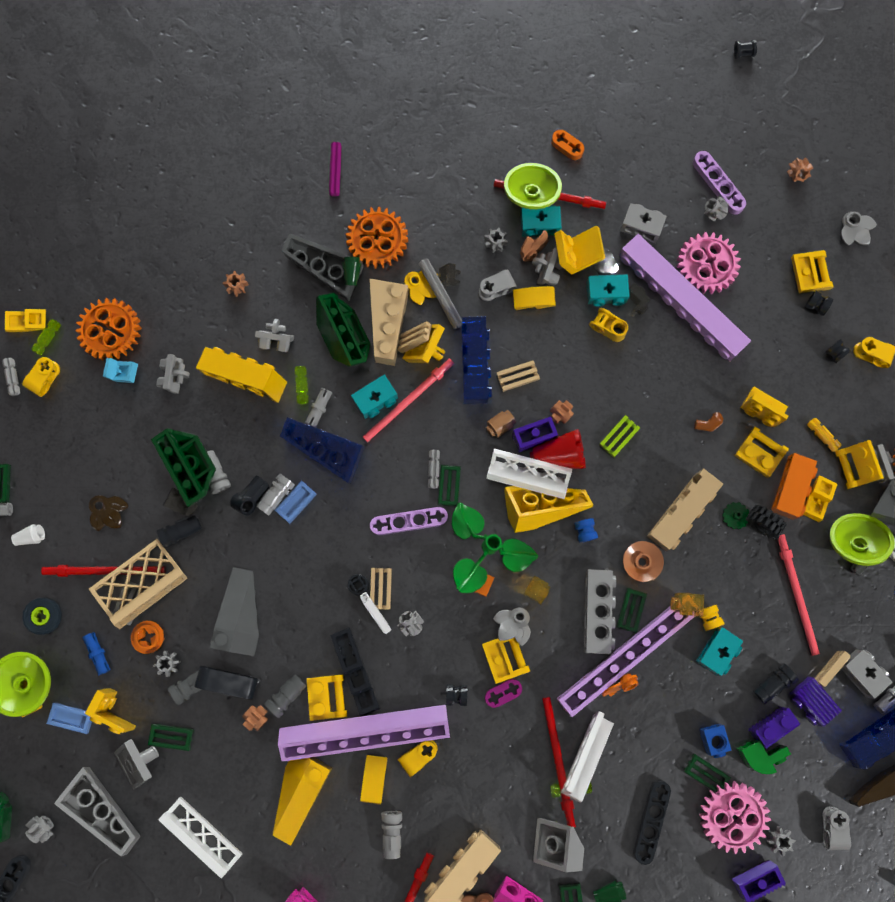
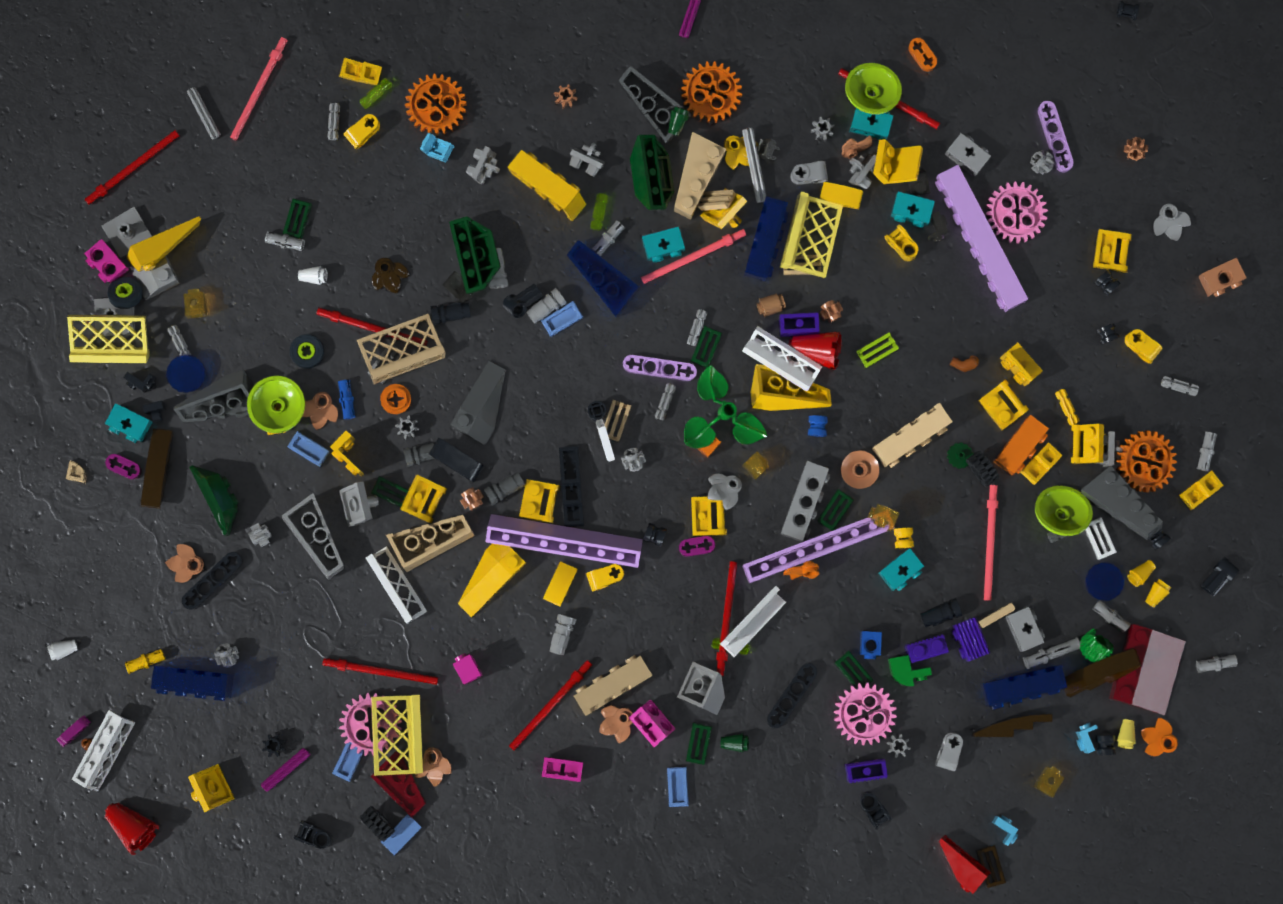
camera: 15 degrees right, 5 degrees up
none -> nougat plate [302,392,338,430]
none -> tan wedge [386,515,475,572]
none -> yellow plate [400,475,447,524]
none -> light grey axle [655,383,676,420]
none -> light yellow fence [780,192,843,278]

